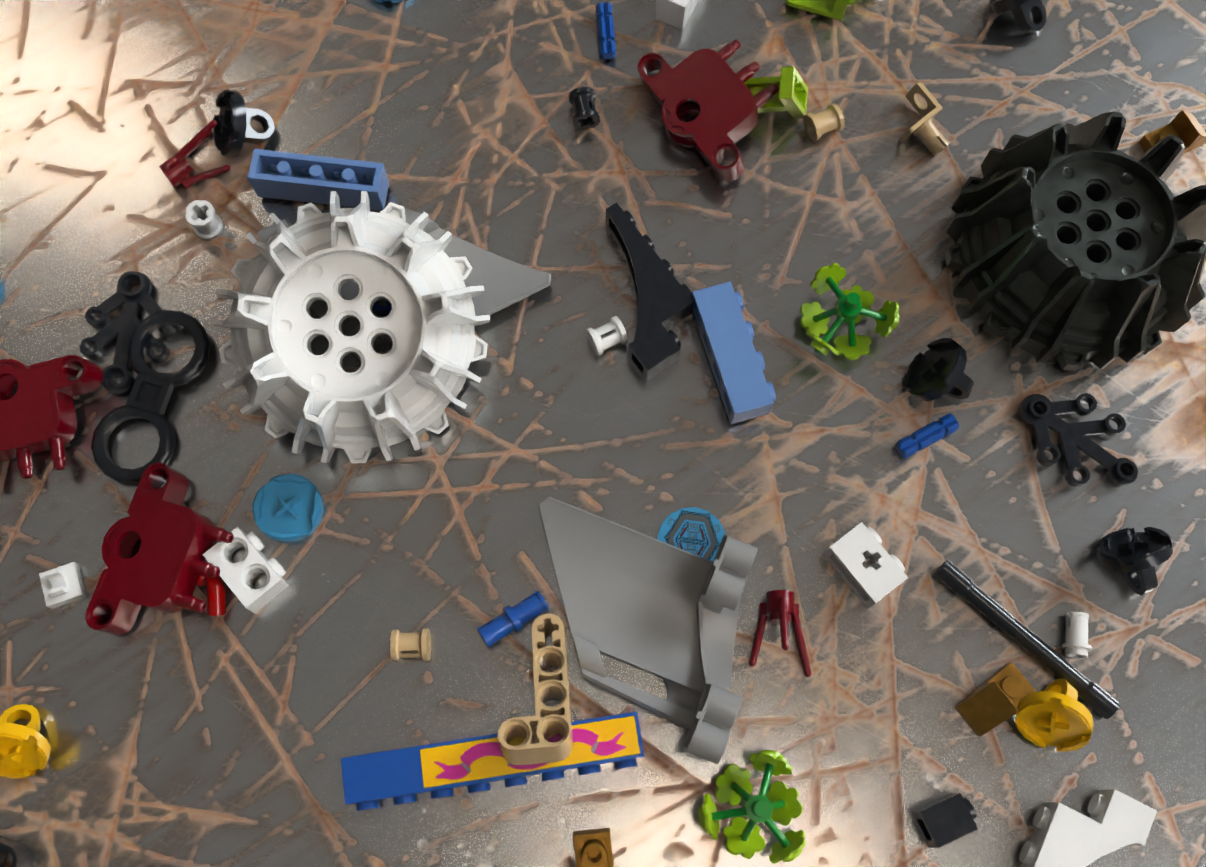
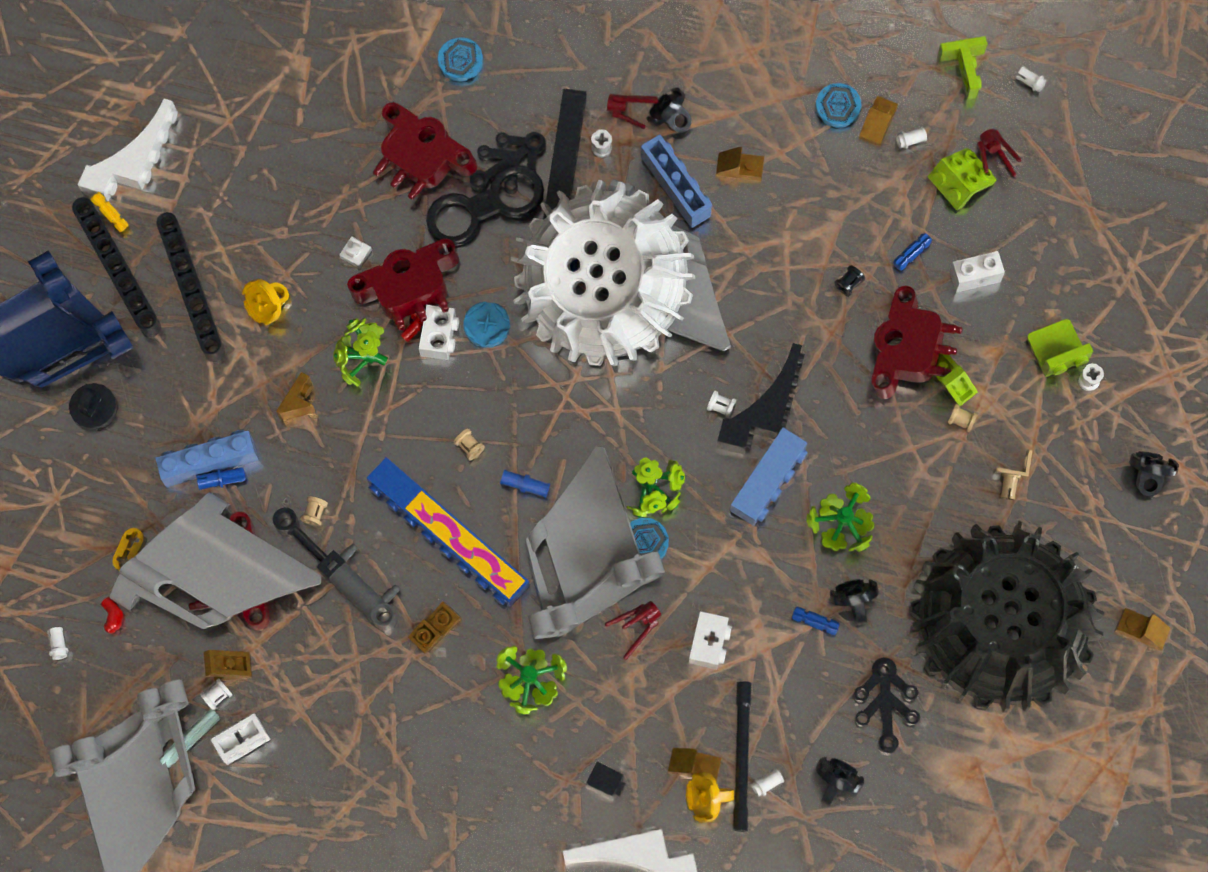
camera: 55 degrees right, 0 degrees up
tan beam [498,613,573,765] -> none
none -> pearl gold slope [276,372,316,421]
none -> lime plant [333,317,388,387]
none -> black beam [543,88,587,220]
none -> lime plant [626,457,685,518]
none -> pearl gold slope [716,147,764,181]

